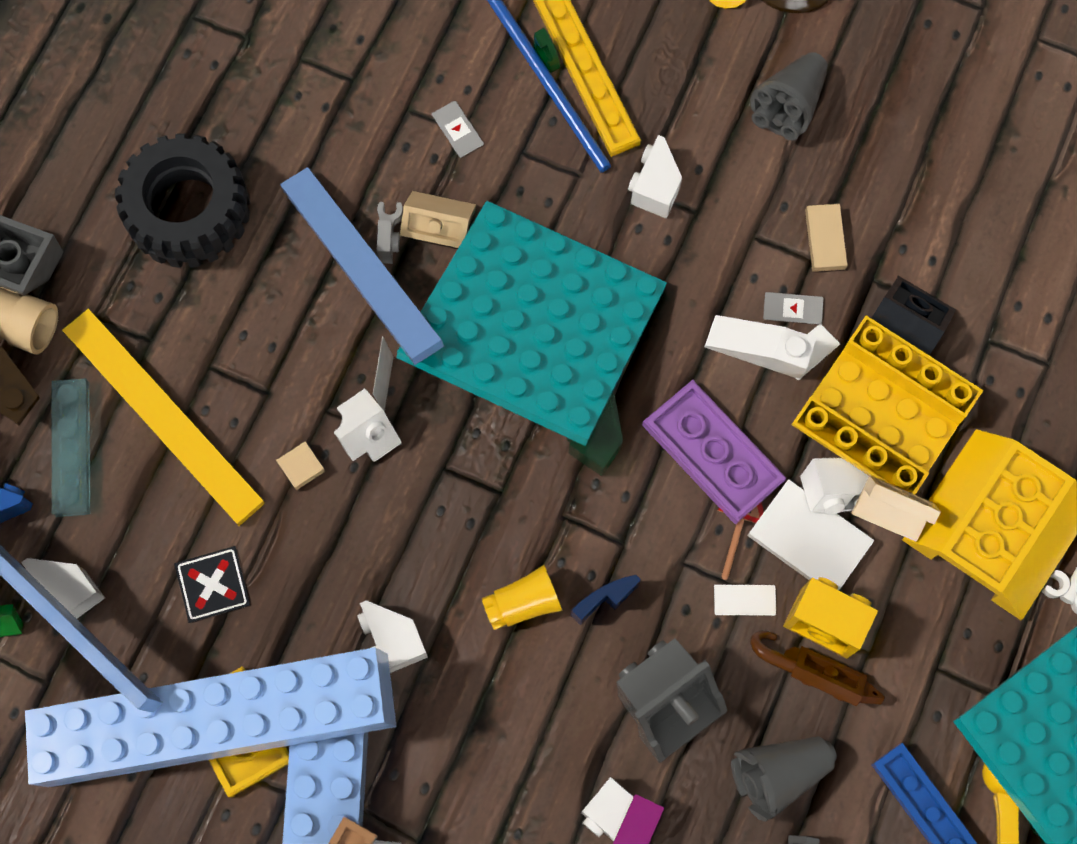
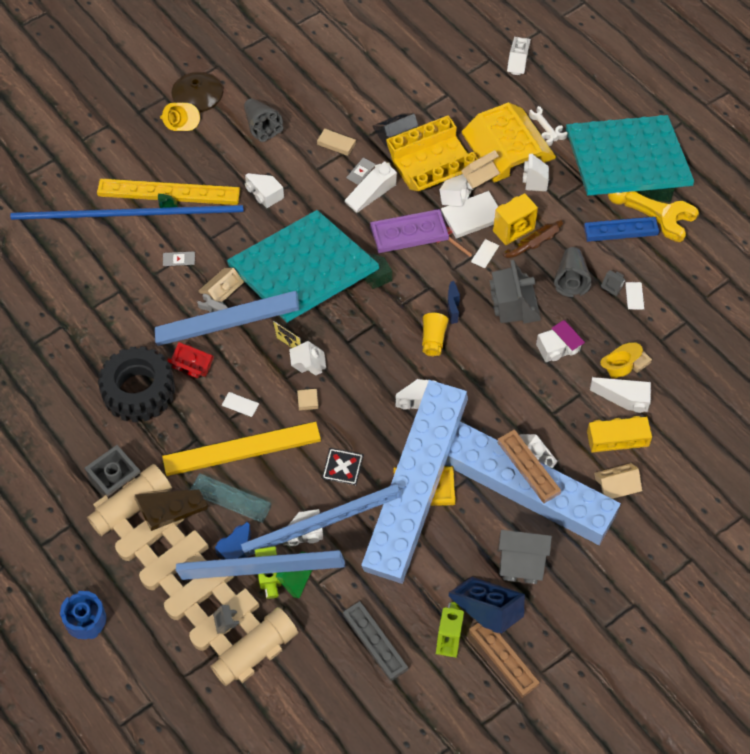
camera: 60 degrees left, 15 degrees down
none -> red bracket [167,342,214,378]
none -> white sticker [222,392,259,417]
none -> white slope [523,154,549,191]

